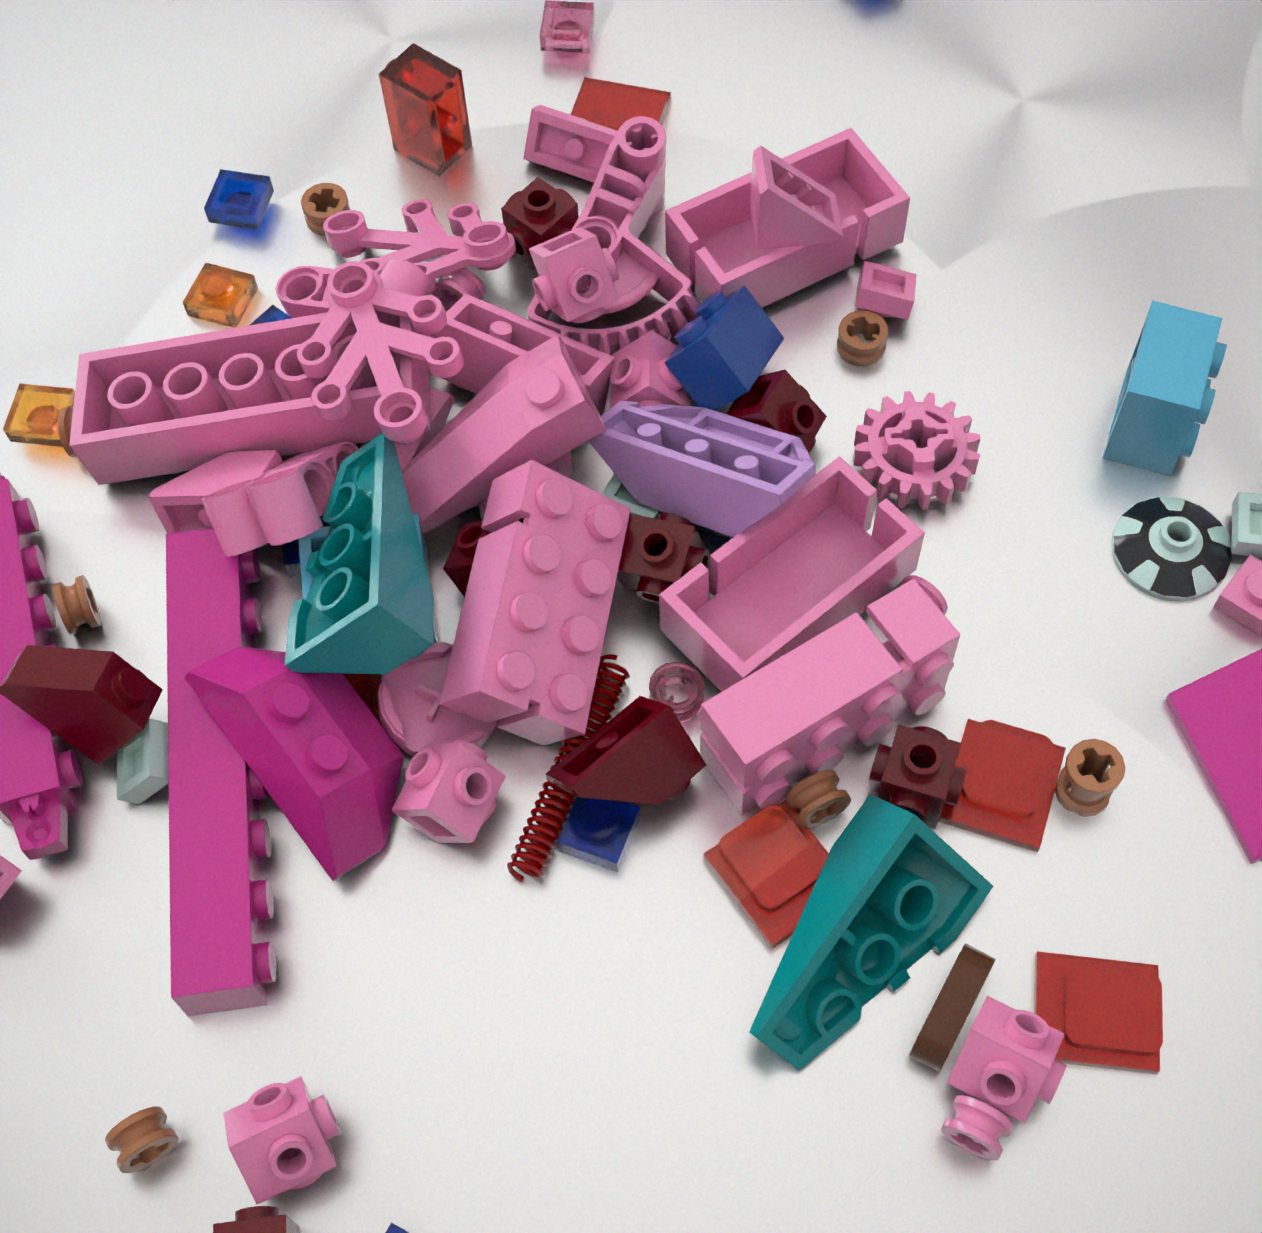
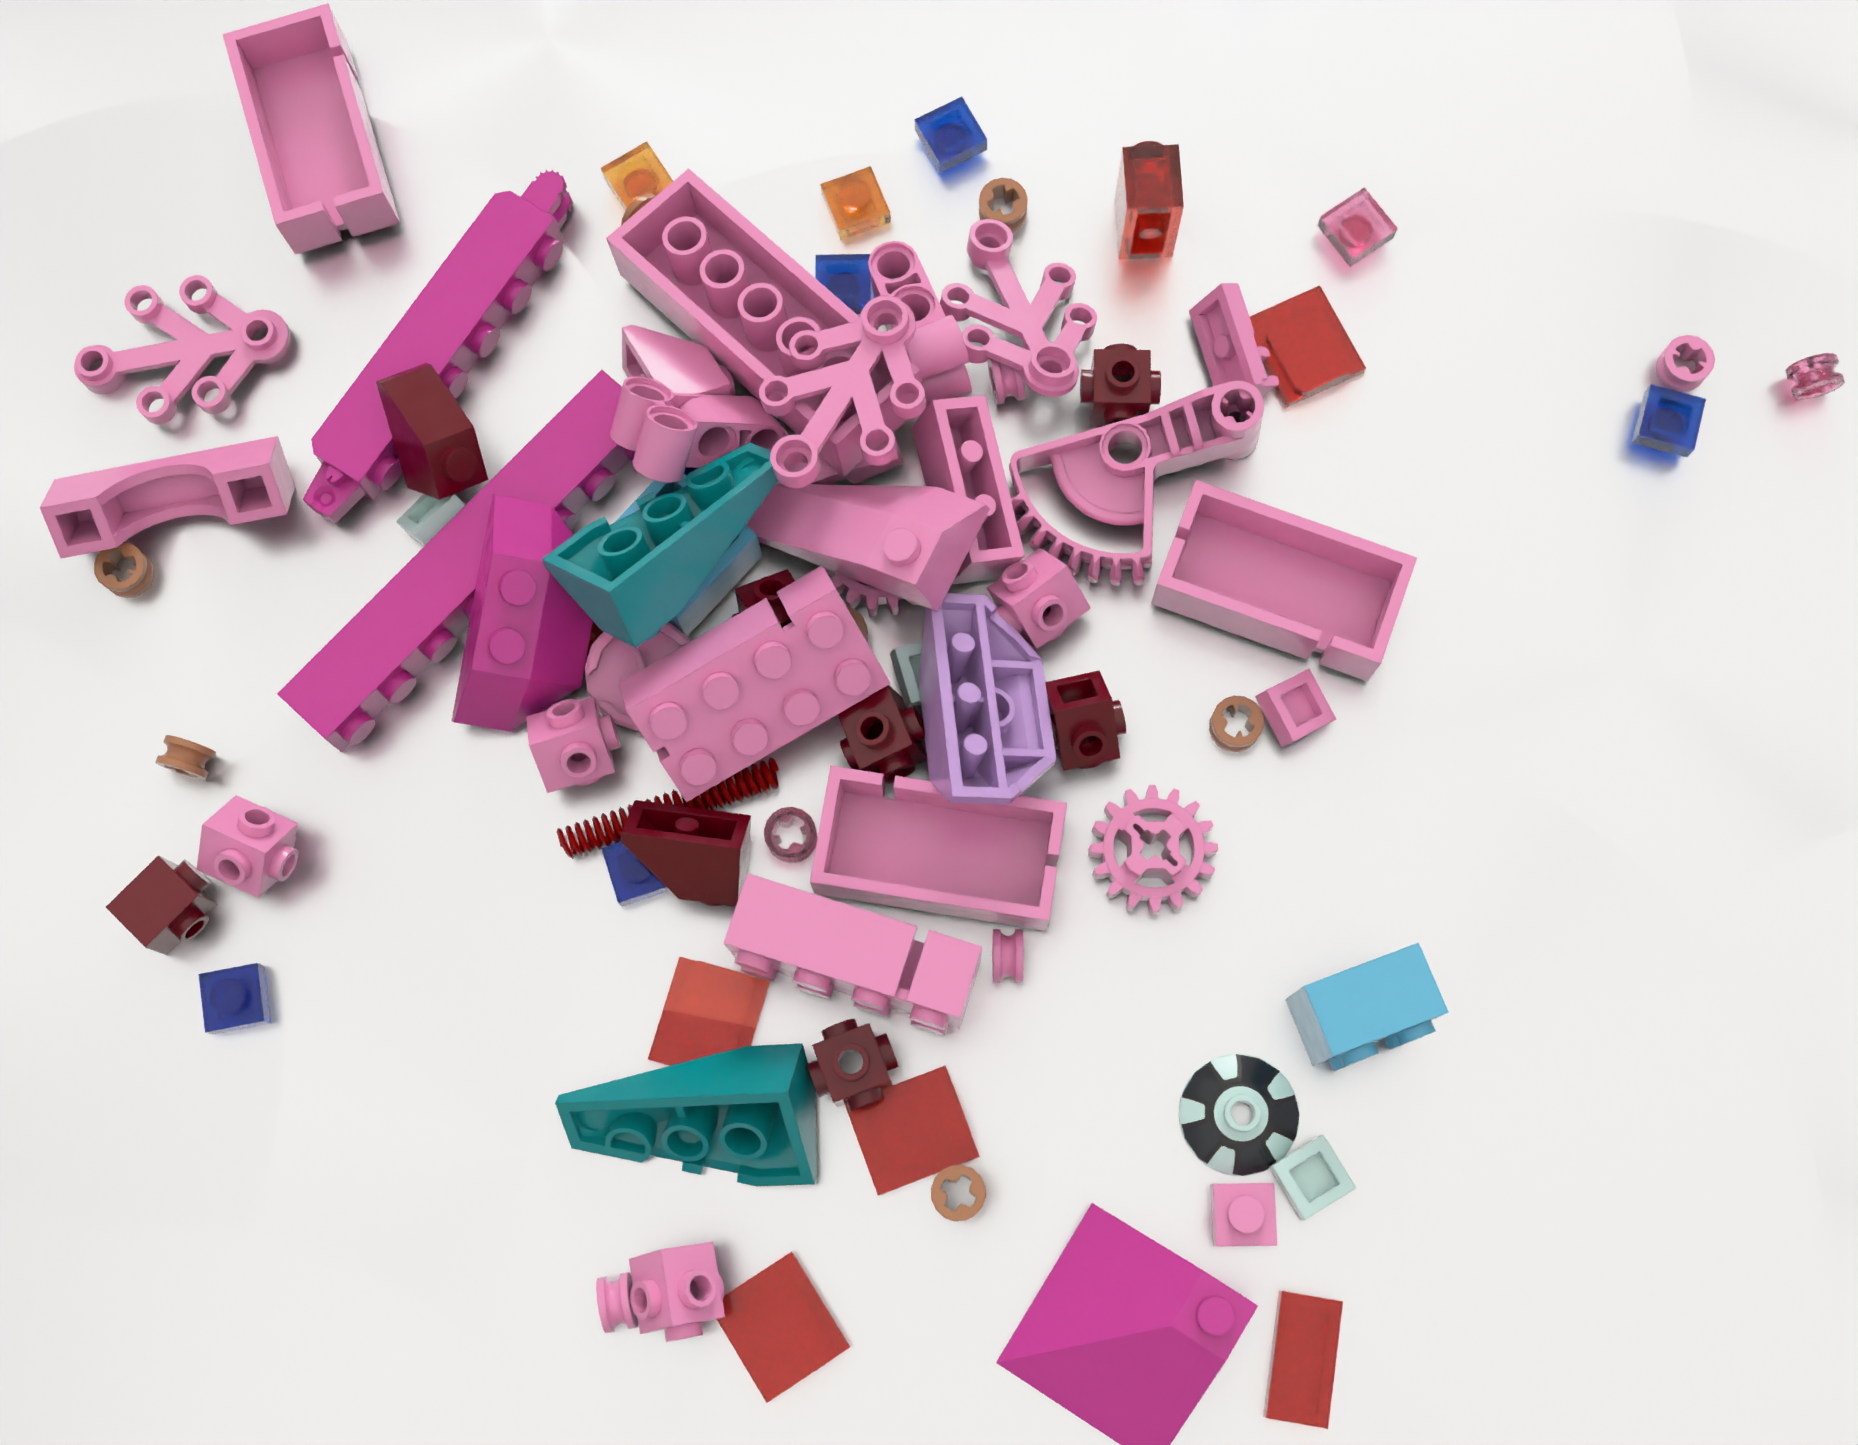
camera: 50 degrees right, 15 degrees up
nougat bush [53,575,101,635] -> none
bright pink brick [529,227,619,323] -> none
blue brick [664,285,784,411] -> none
bright pink slope [750,146,844,249] -> none
nougat bush [785,770,852,828] -> none
reddish brown beam [909,943,996,1072] -> none

